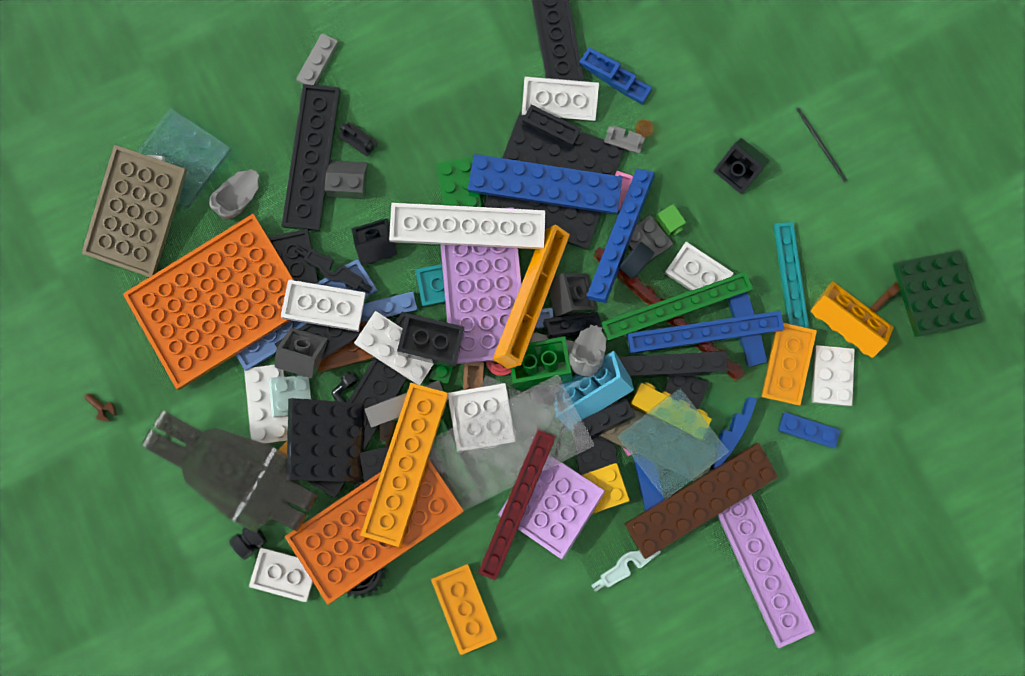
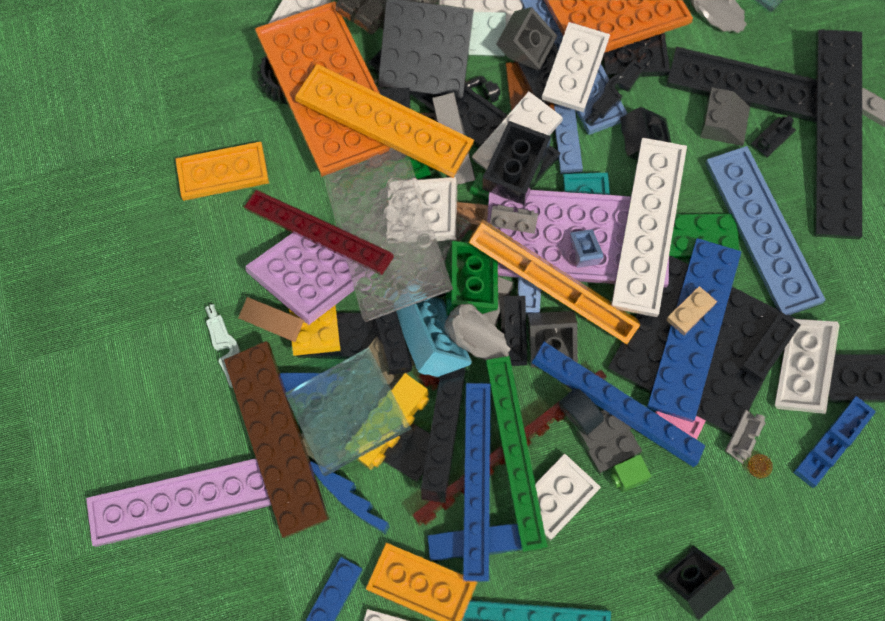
camera: 105 degrees right, 10 degrees down
none -> medium nougat slope [238,297,304,342]
none -> light grey hinge [490,204,538,234]
none -> medium blue slope [570,229,603,268]
none -> tan plate [667,286,717,336]
none -> medium blue plate [705,146,825,315]
none -> black plate [814,29,862,240]

